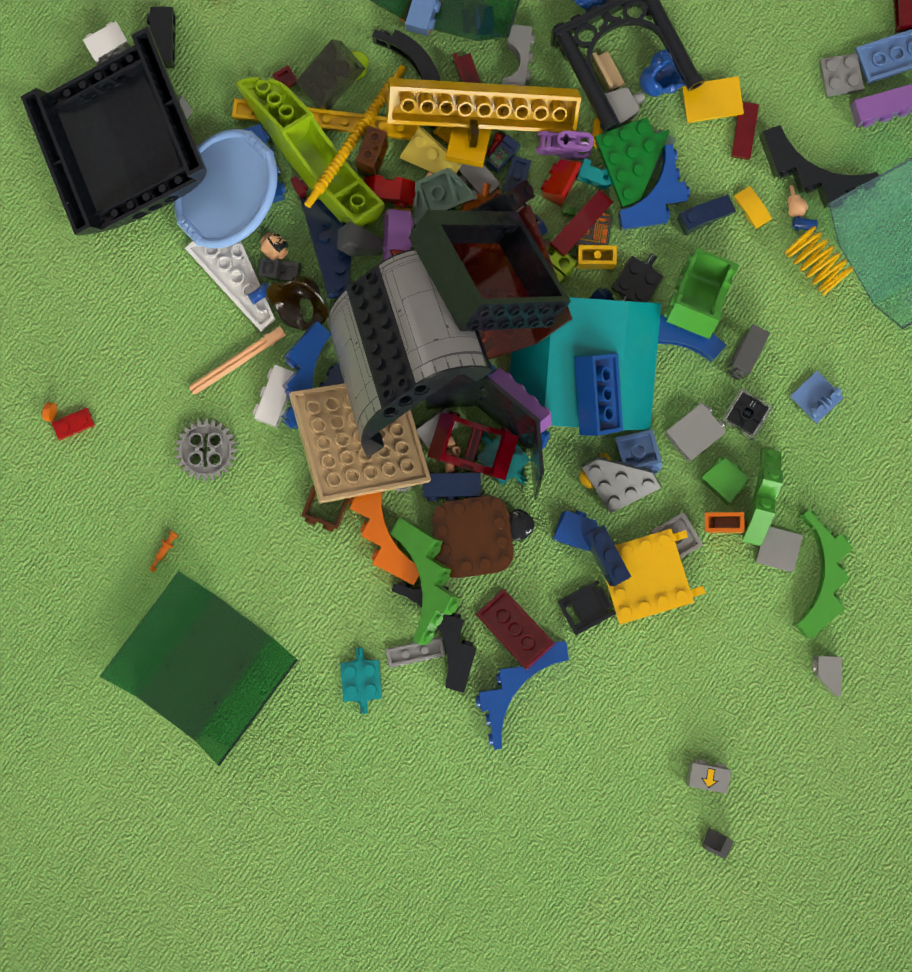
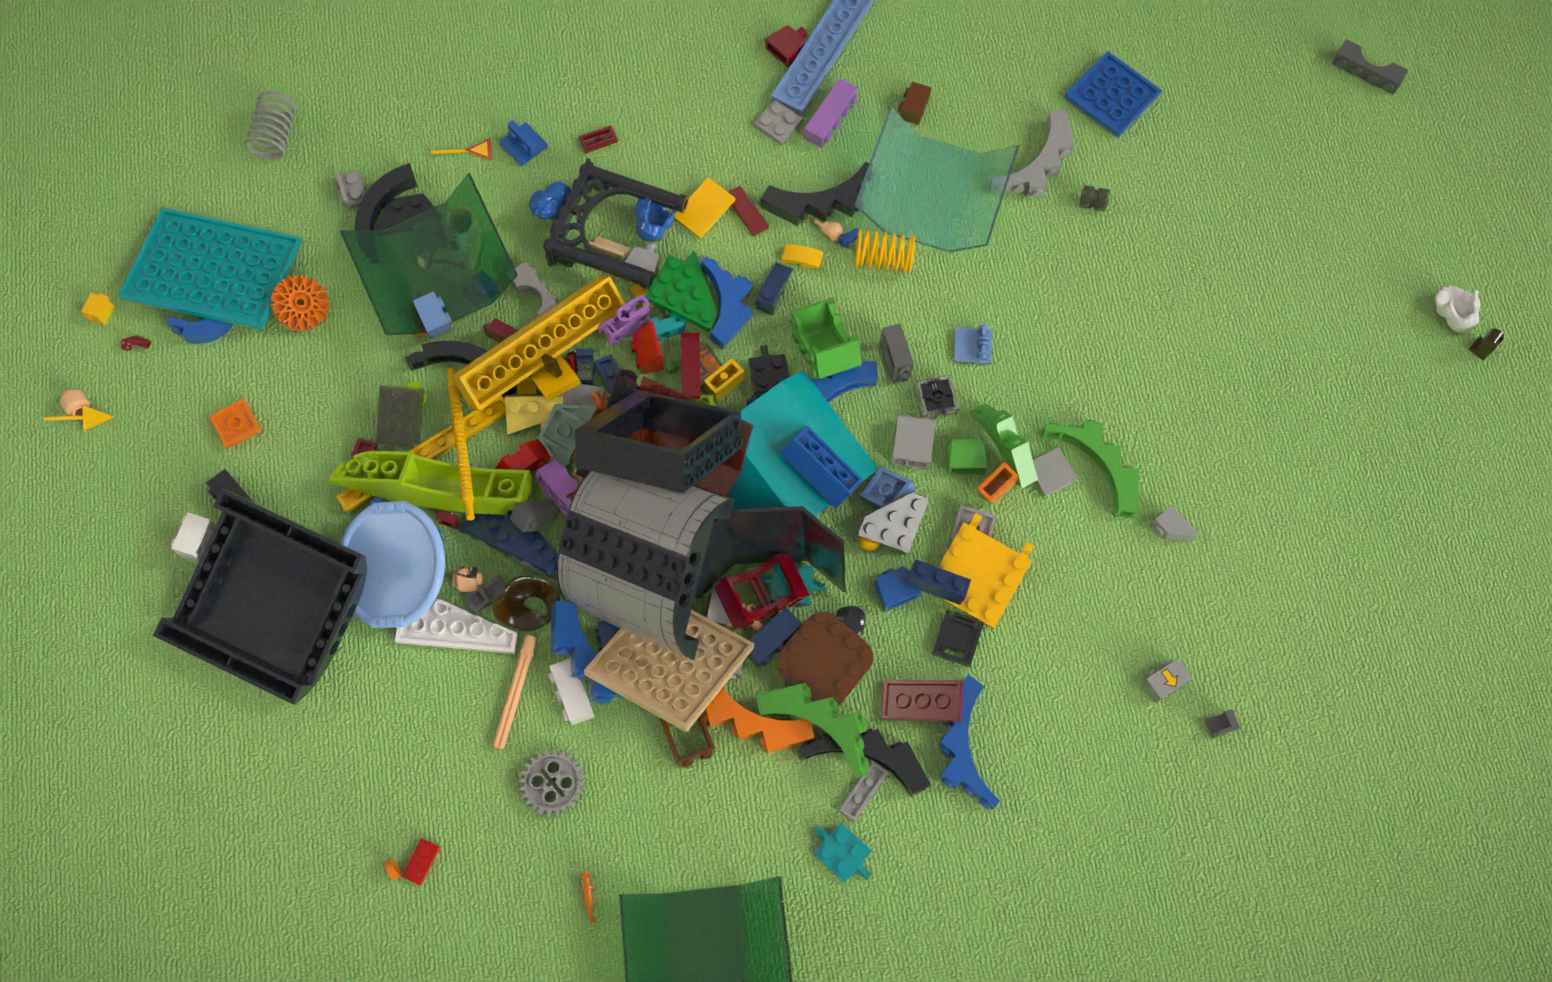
camera: 45 degrees left, 15 degrees down
blue pin [247,282,269,305] -> none
reddish brown window [355,126,389,177] -> none

